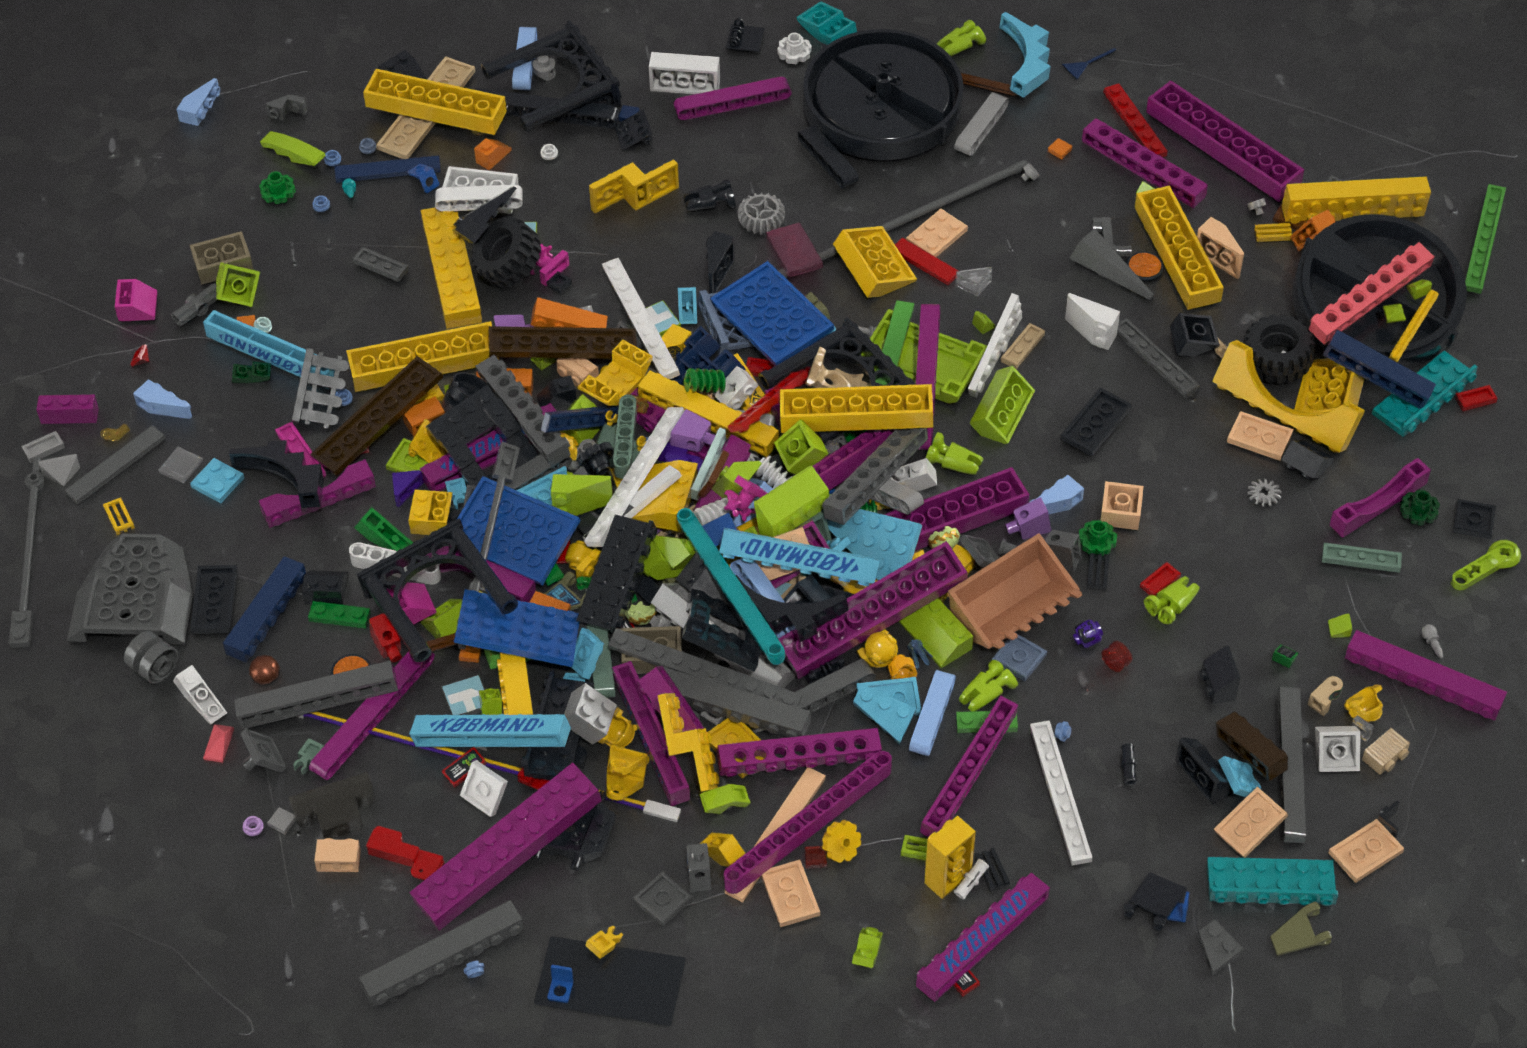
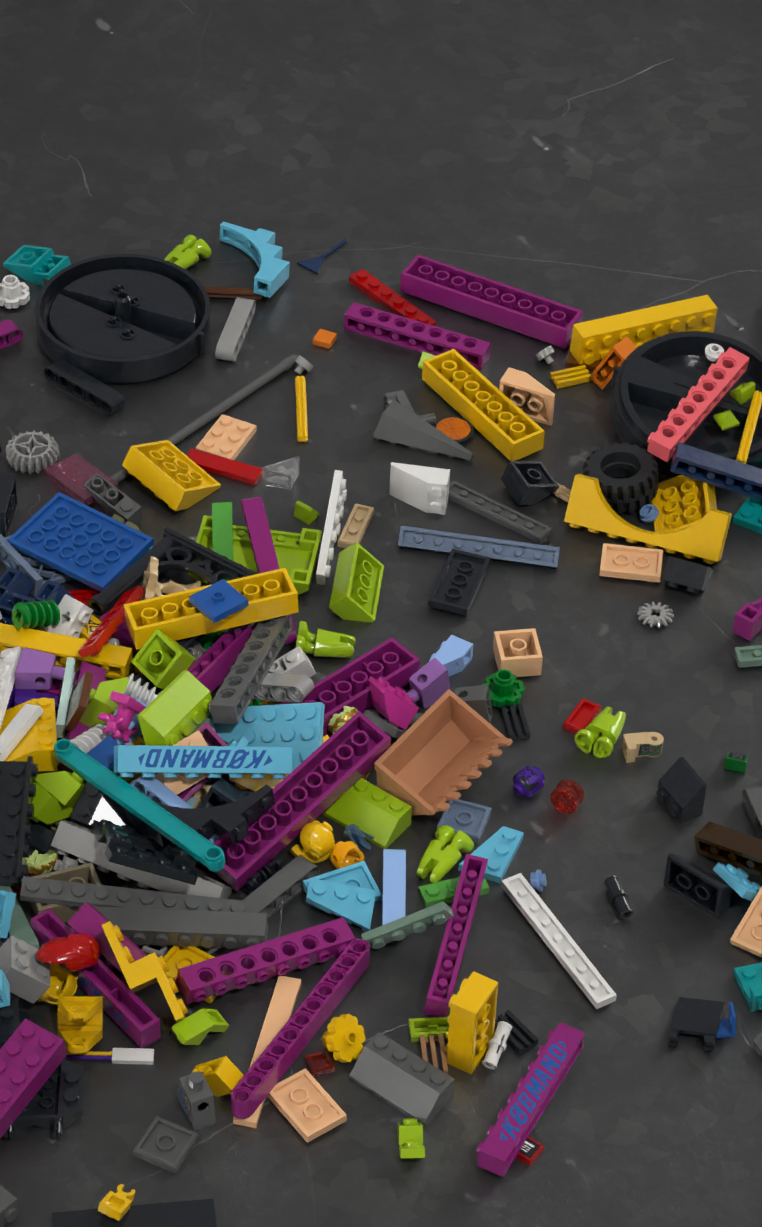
camera: 20 degrees left, 10 degrees down
none -> red hair [36,933,100,972]
none -> dark grey slope [83,473,142,525]
none -> blue plate [189,579,248,623]
none -> yellow axle [295,375,308,442]
none -> dark grey slope [349,1032,455,1126]
none -> sand green plate [361,902,454,949]
none -> dark pink slope [368,676,419,730]
none -> sand blue plate [398,526,560,568]
none -> medium nougat tile [419,1034,448,1074]
none -> medium azure wing [459,826,524,883]
none -> tan leg [621,732,664,763]
none -> medium blue plate [639,504,659,523]
none -> white plate [705,344,724,362]

